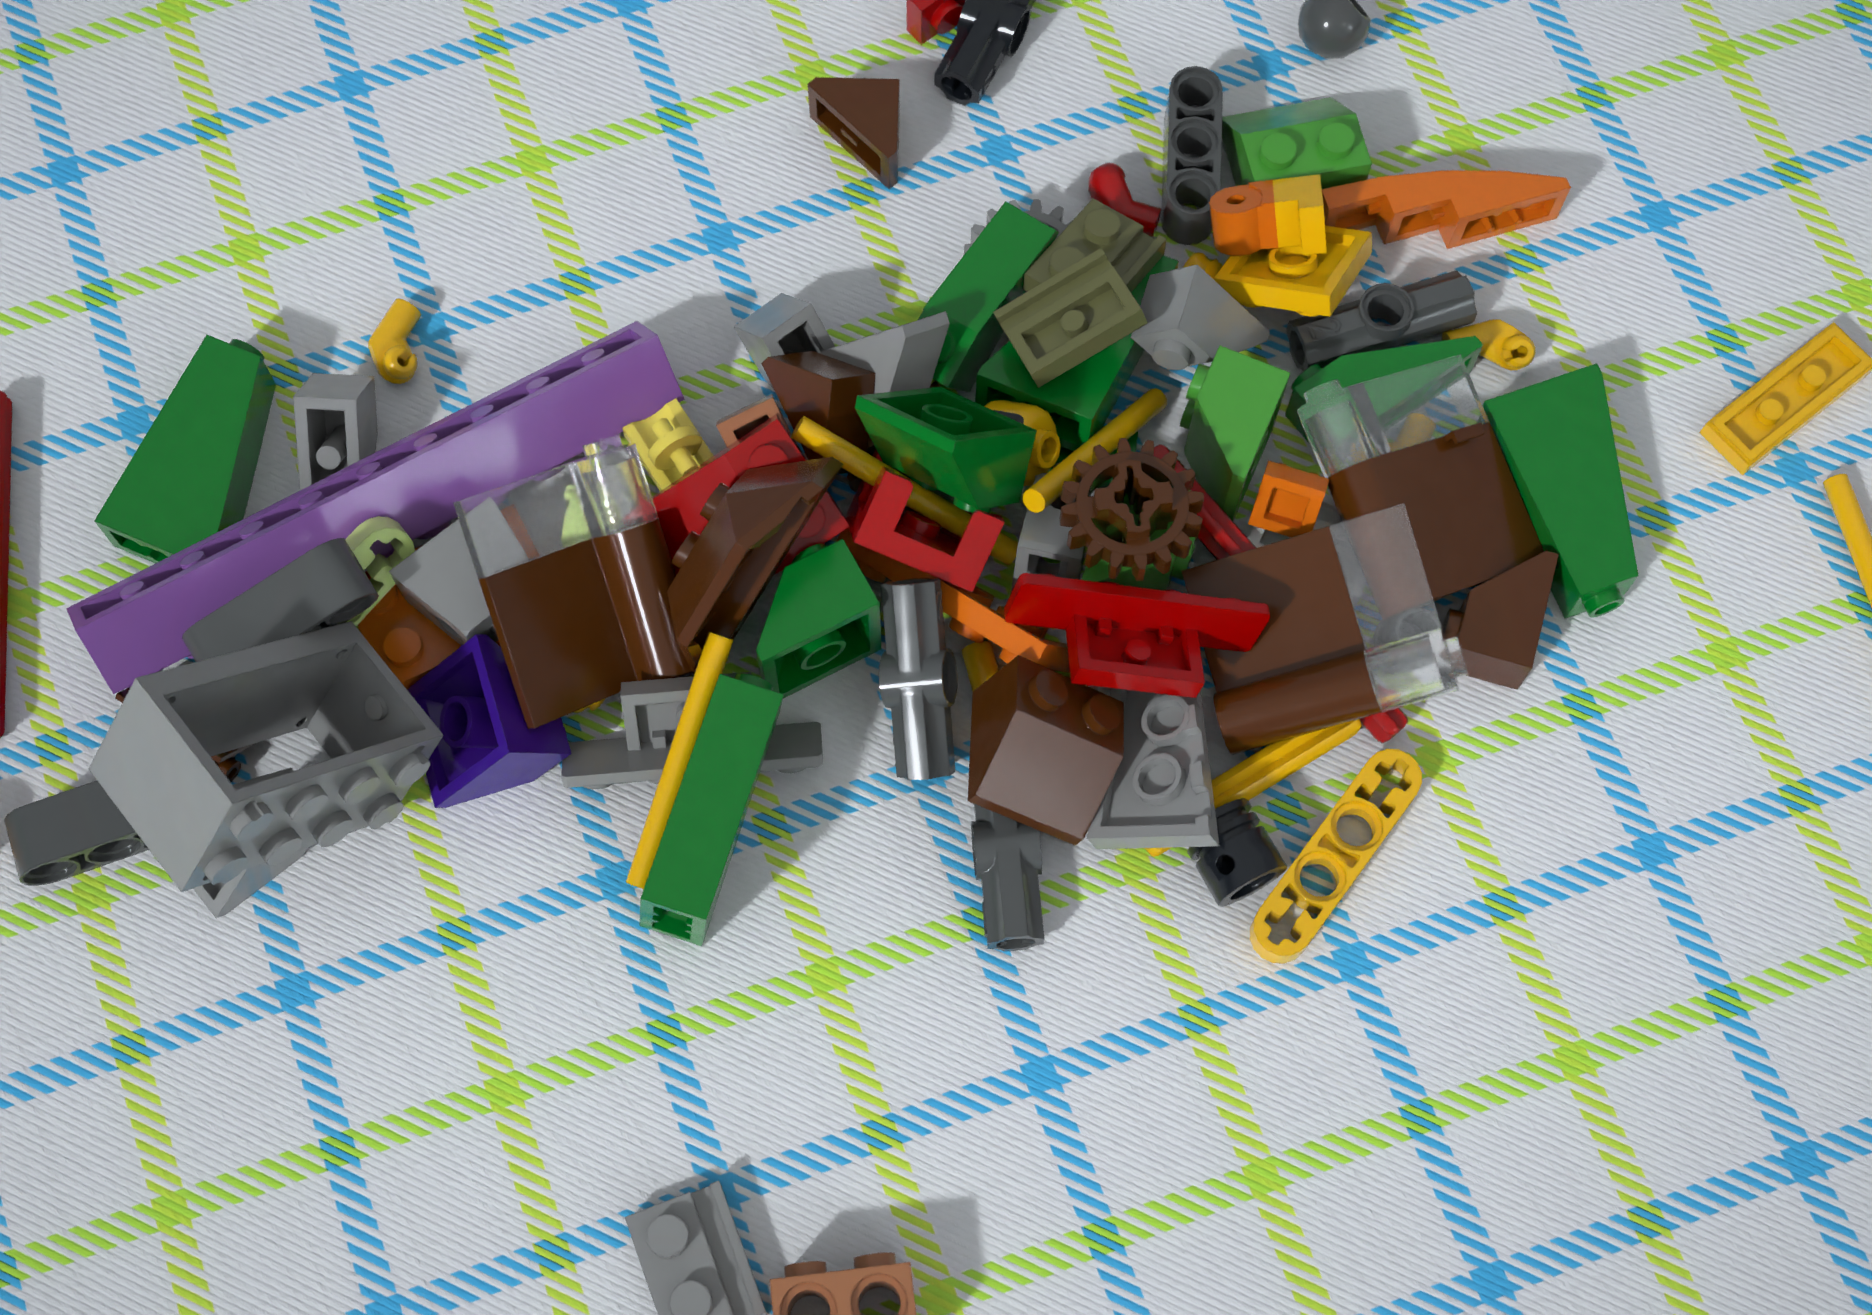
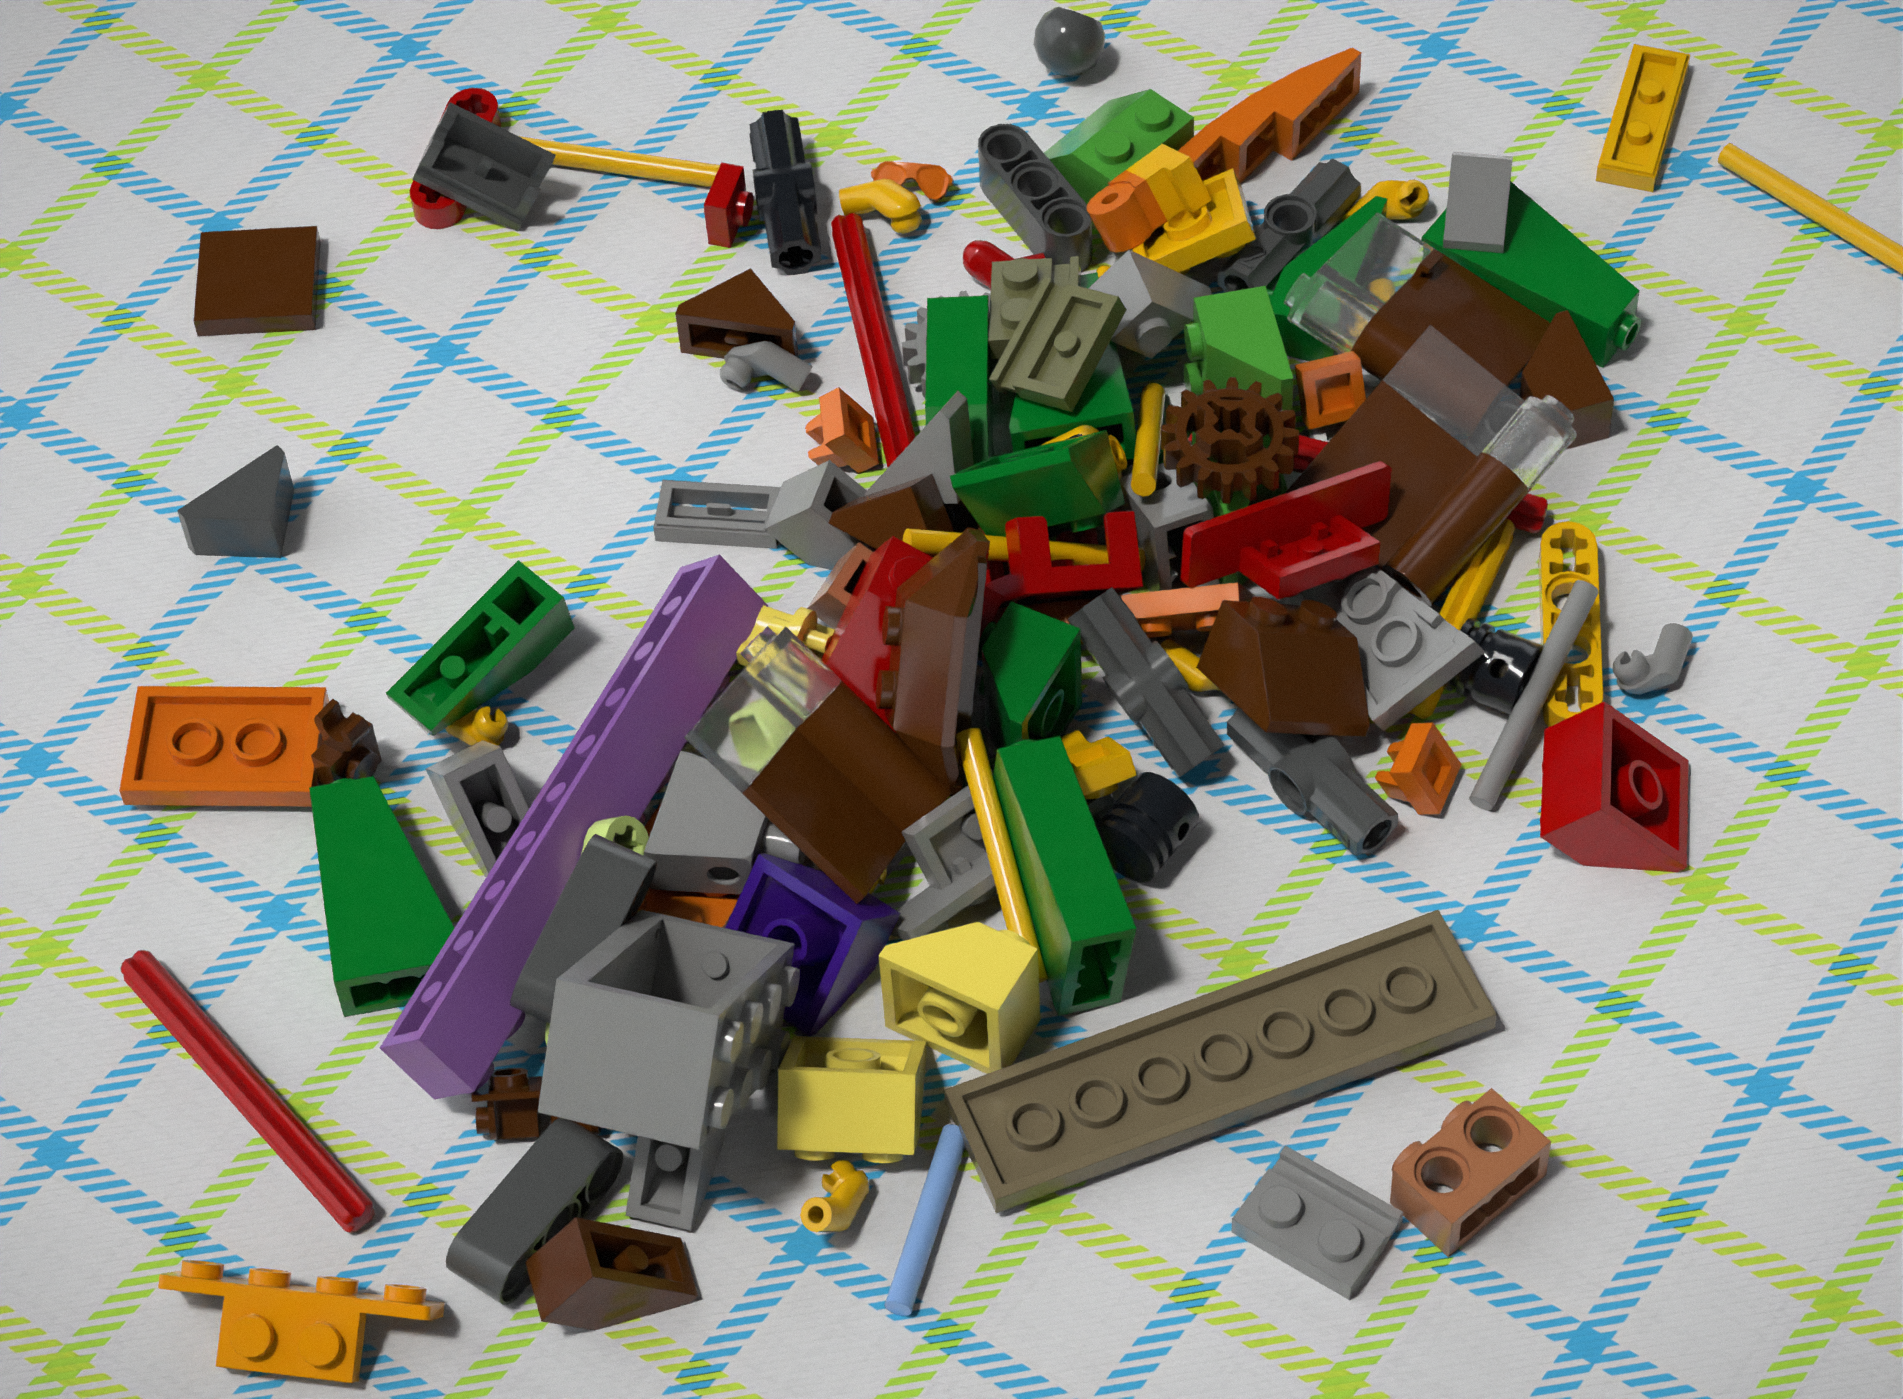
camera: 30 degrees left, 15 degrees down
none -> orange plate [119,686,330,807]
none -> dark grey slope [177,445,294,558]
none -> reddish brown plate [311,699,382,786]
none -> green slope [386,560,575,736]
none -> reddish brown slope [525,1217,698,1331]
none -> light grey tile [653,480,781,549]
none -> light grey arm [720,341,813,392]
none -> light yellow slope [777,1036,927,1163]
none -> yellow arm [800,1160,869,1232]
none -> orange tile [805,387,879,474]
none -> red axle [831,212,915,467]
none -> yellow arm [839,179,922,234]
none -> orange piece [871,161,954,202]
none -> light yellow slope [879,922,1041,1074]
none -> light blue bar [885,1124,965,1316]
none -> dark tan plate [944,909,1497,1213]
none -> yellow plate [1061,730,1137,799]
none -> black piece [1096,772,1199,882]
none -> orange tile [1375,722,1462,815]
none -> light grey slope [1443,151,1513,253]
none -> light grey bar [1469,580,1599,810]
none -> red slope [1540,701,1689,872]
none -> light grey arm [1613,623,1693,695]

